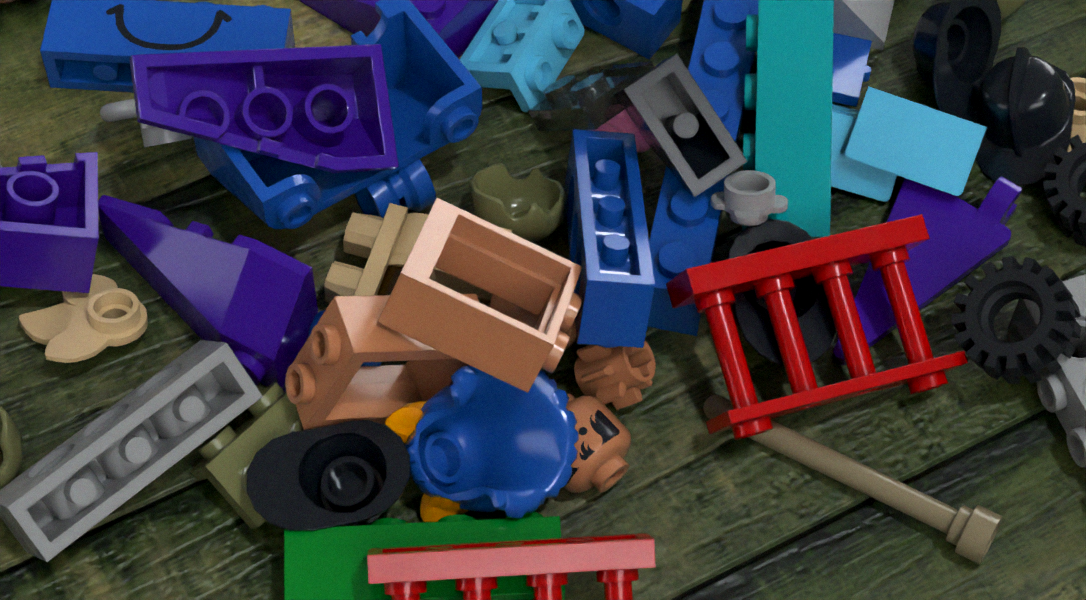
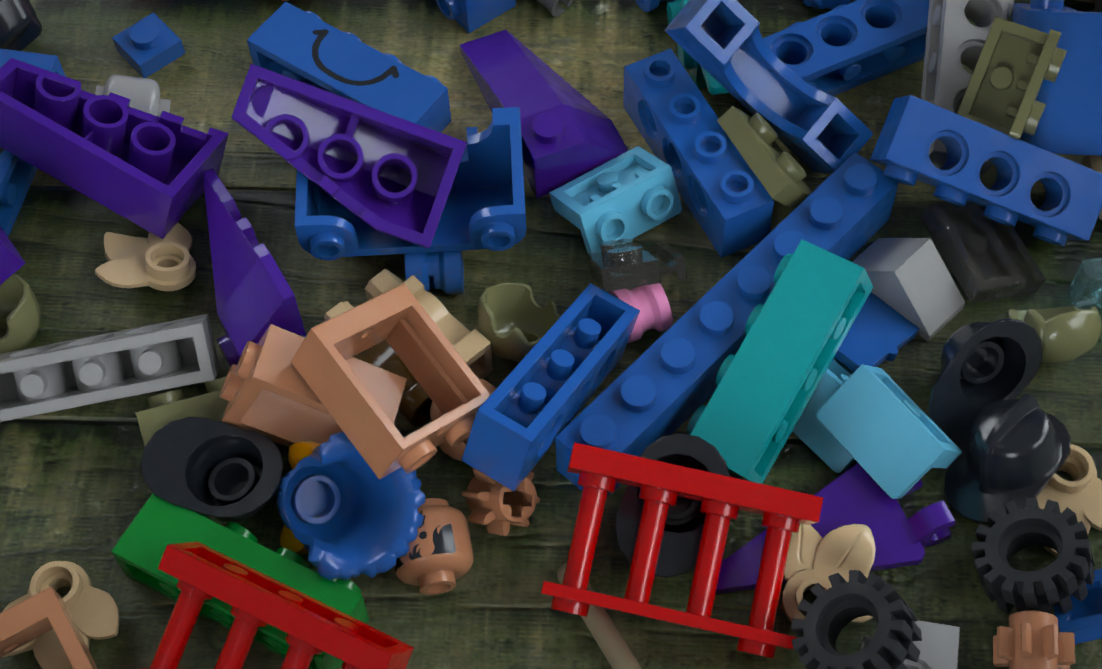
camera: 35 degrees right, 0 degrees up
black slope [615,54,748,197] -> none
light grey plate [711,170,788,226] -> none
none -> tan plate [782,523,876,623]

